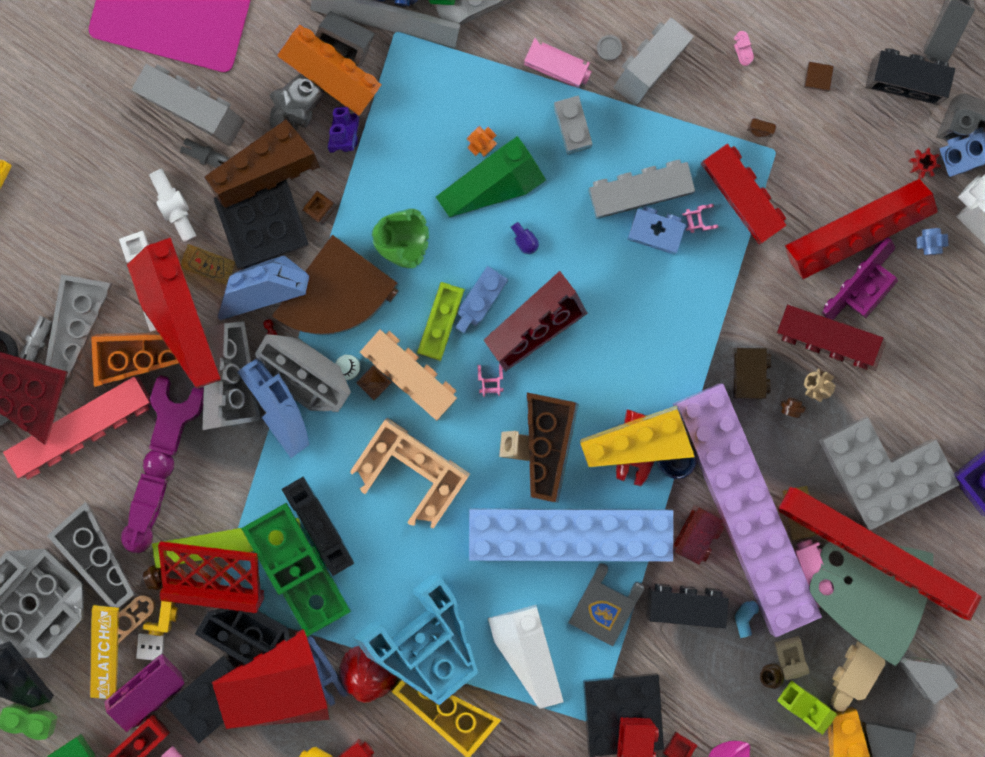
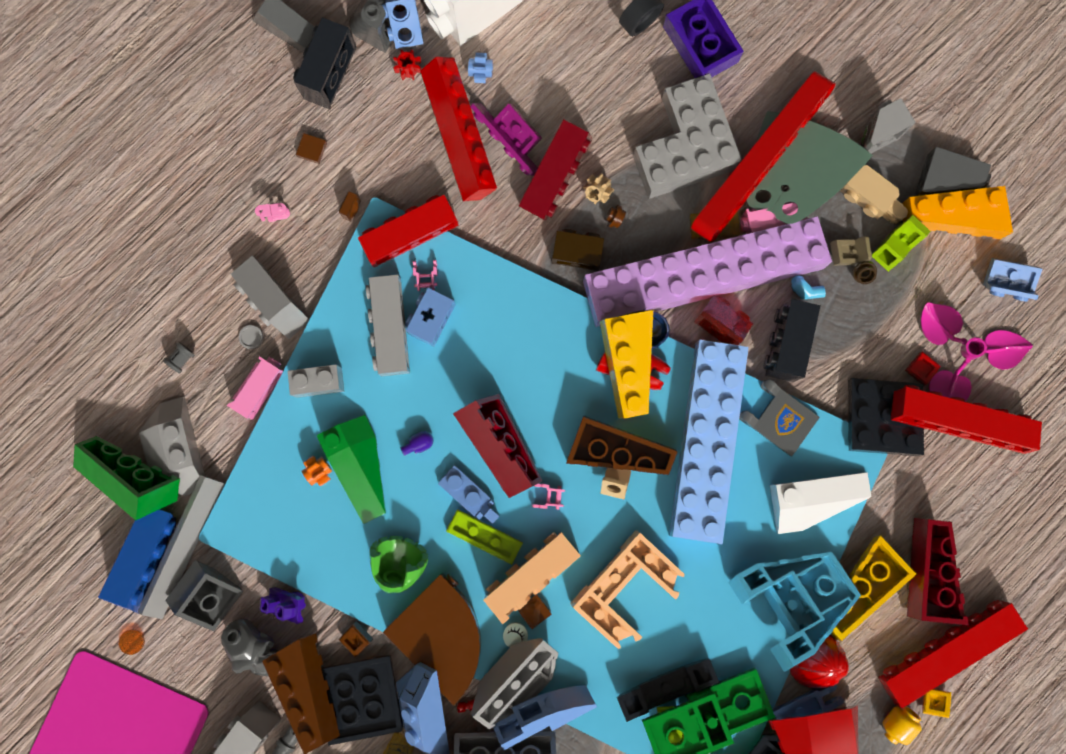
camera: 85 degrees left, 5 degrees down
orange brick [277,25,382,116] -> none

